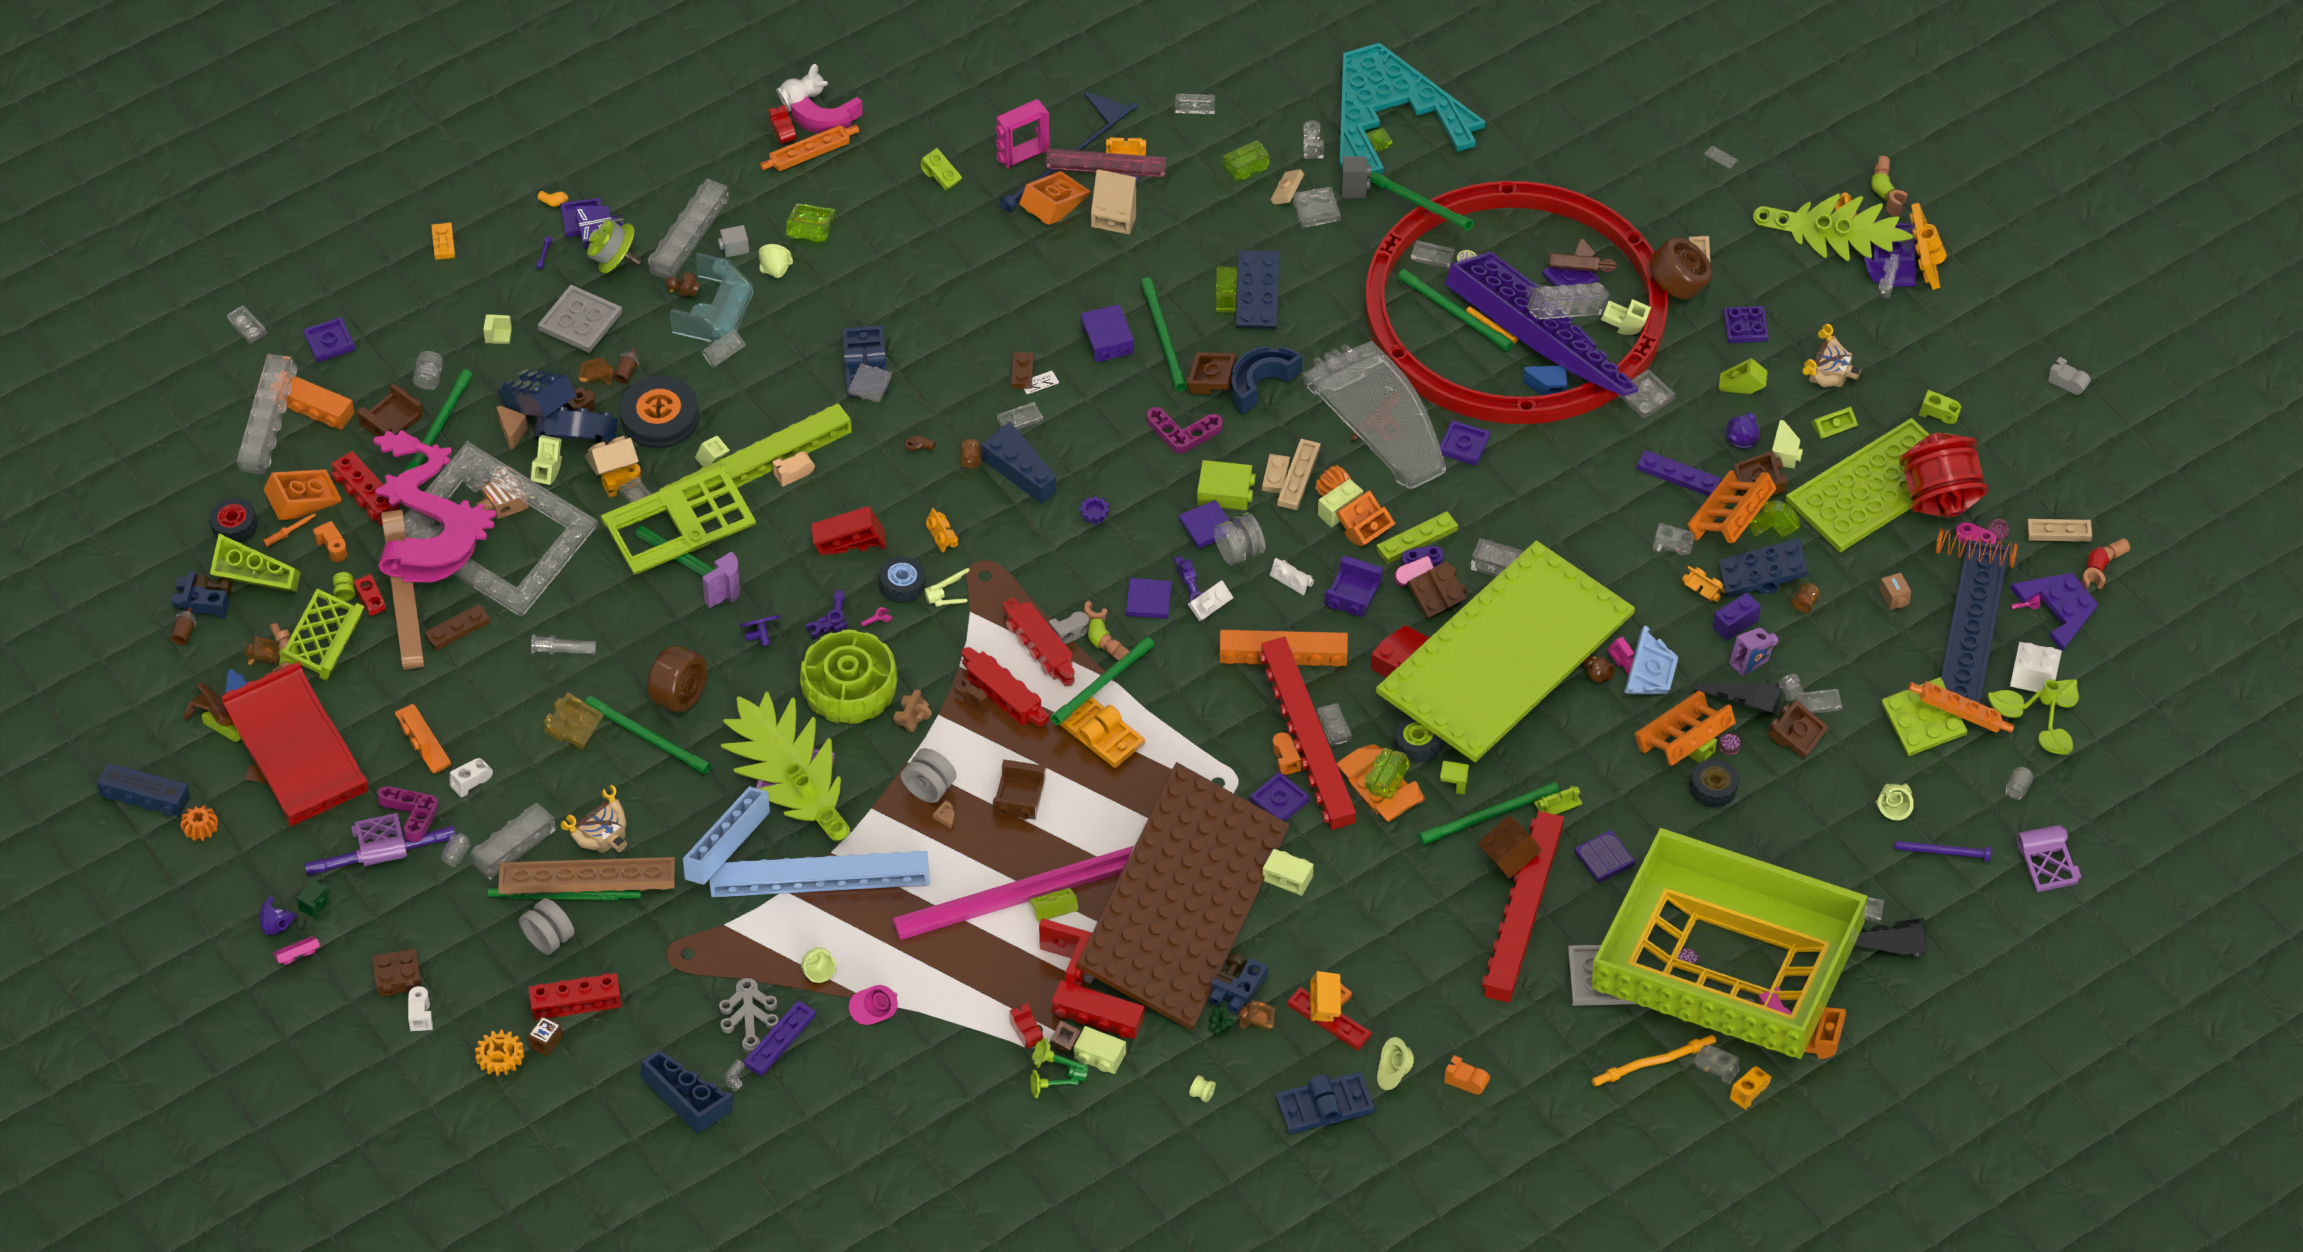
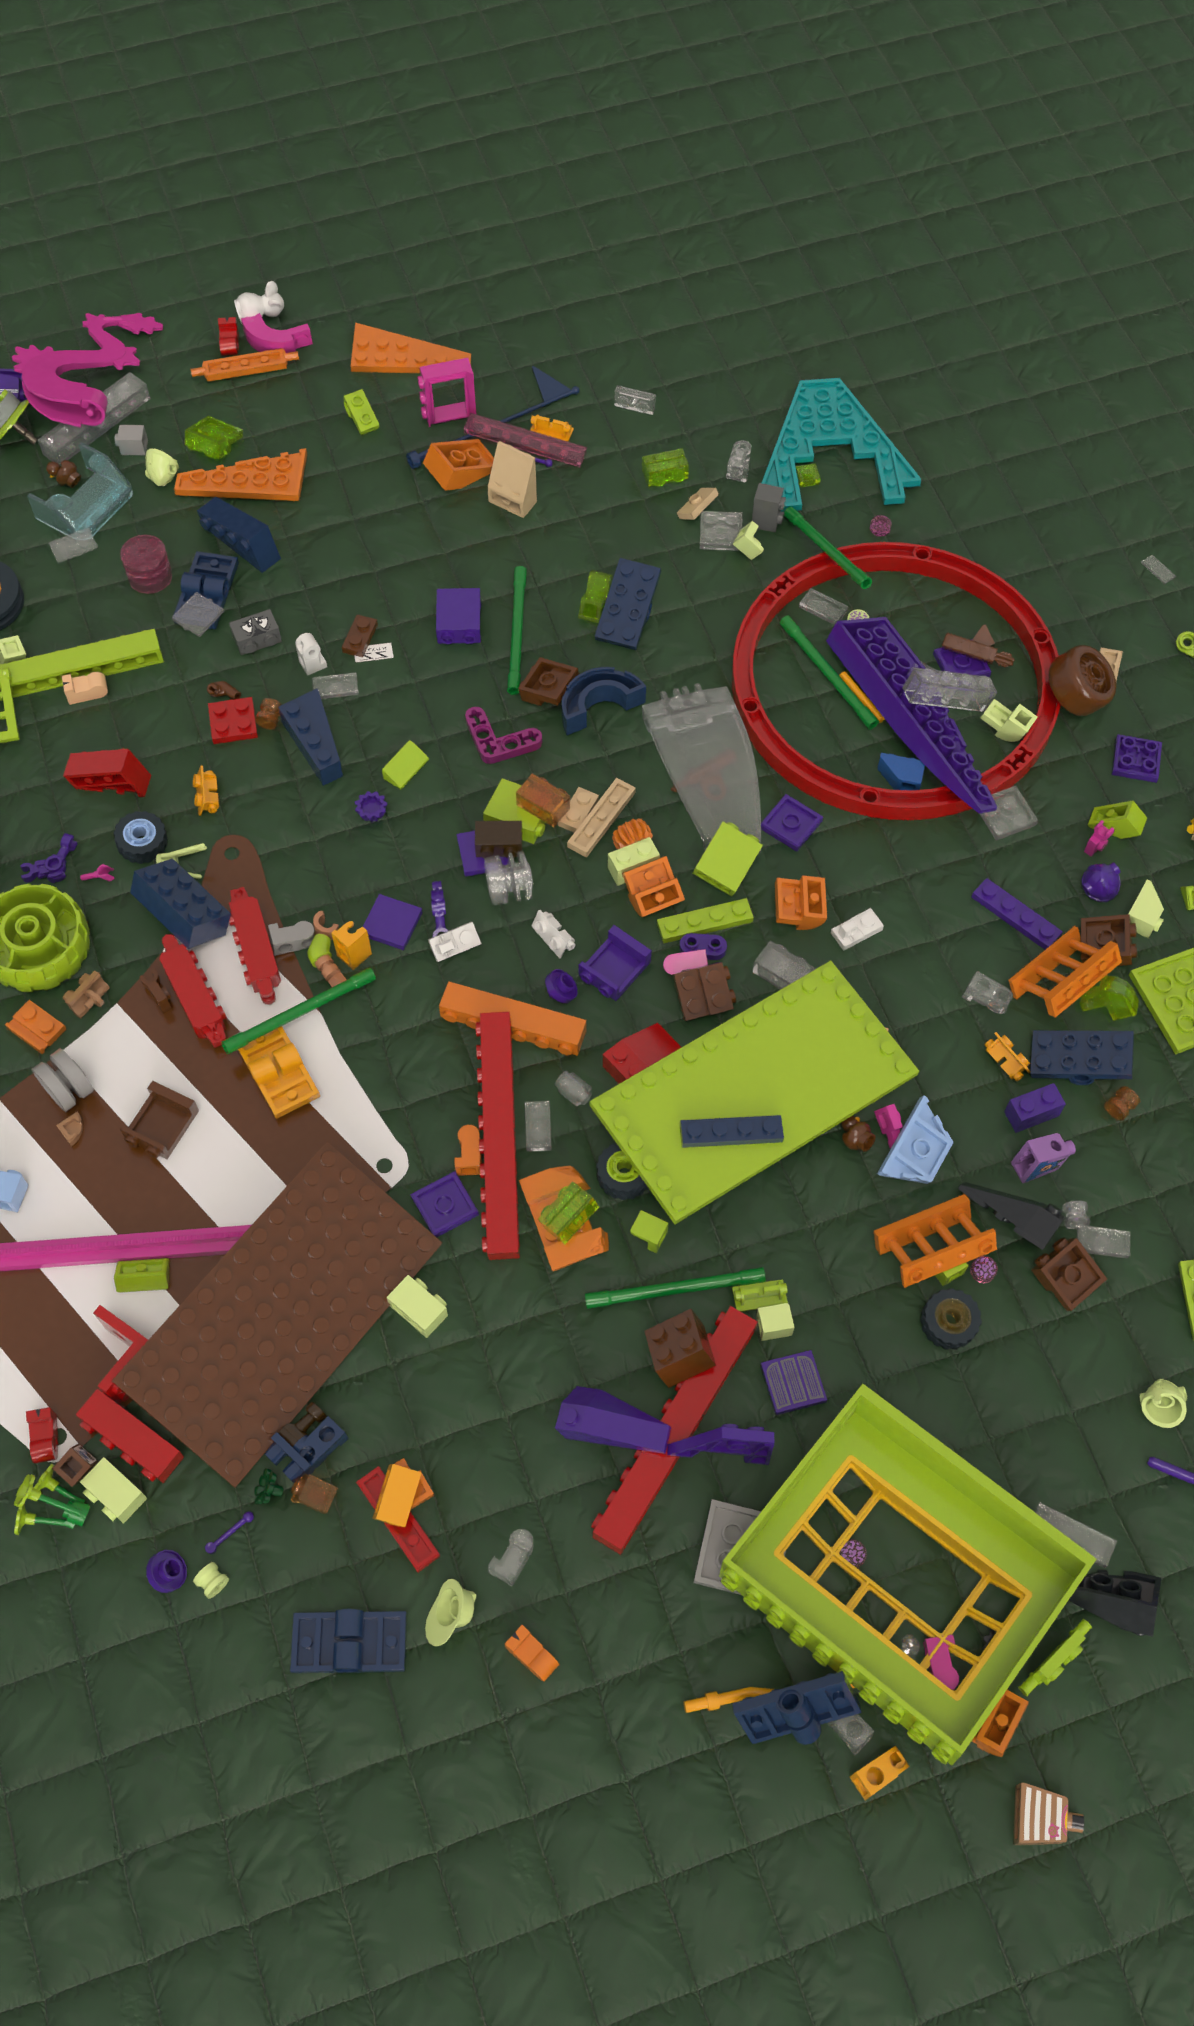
camera: 15 degrees right, 10 degrees up
none -> orange plate [5,1000,67,1054]
none -> dark pink animal [12,313,163,427]
none -> clear pink wheel [120,535,173,594]
none -> dark blue brick [130,858,231,949]
none -> dark purple plate [146,1550,187,1593]
none -> orange wing [174,448,307,501]
none -> dark blue wedge [197,497,281,573]
none -> dark purple hinge [205,1511,254,1554]
none -> red plate [208,697,258,744]
none -> dark grey brick [229,609,282,655]
none -> white leg [295,633,327,675]
none -> light orange hinge [331,921,372,970]
none -> orange wing [351,323,472,373]
none -> lime slope [382,740,429,790]
none -> dark brown brick [475,821,523,859]
none -> clear leg [488,1529,533,1586]
none -> clear orange brick [516,773,570,827]
none -> dark purple plate [545,969,578,1004]
none -> clear brick [555,1071,592,1106]
none -> dark purple wedge [555,1386,671,1454]
none -> dark purple wing [667,1424,774,1465]
none -> dark blue plate [680,1115,784,1148]
none -> lime brick [692,822,763,897]
none -> dark blue plate [732,1671,862,1745]
none -> yellowish green panel [733,521,764,560]
none -> yellowish green panel [756,1303,795,1341]
none -> orange brick [775,875,827,930]
none -> white hinge [831,908,884,951]
none -> clear pink tile [870,515,892,536]
none -> medium nougat torso [1013,1783,1084,1845]
none -> lime plate [1018,1619,1092,1697]
none -> dark pink plate [1084,820,1114,857]

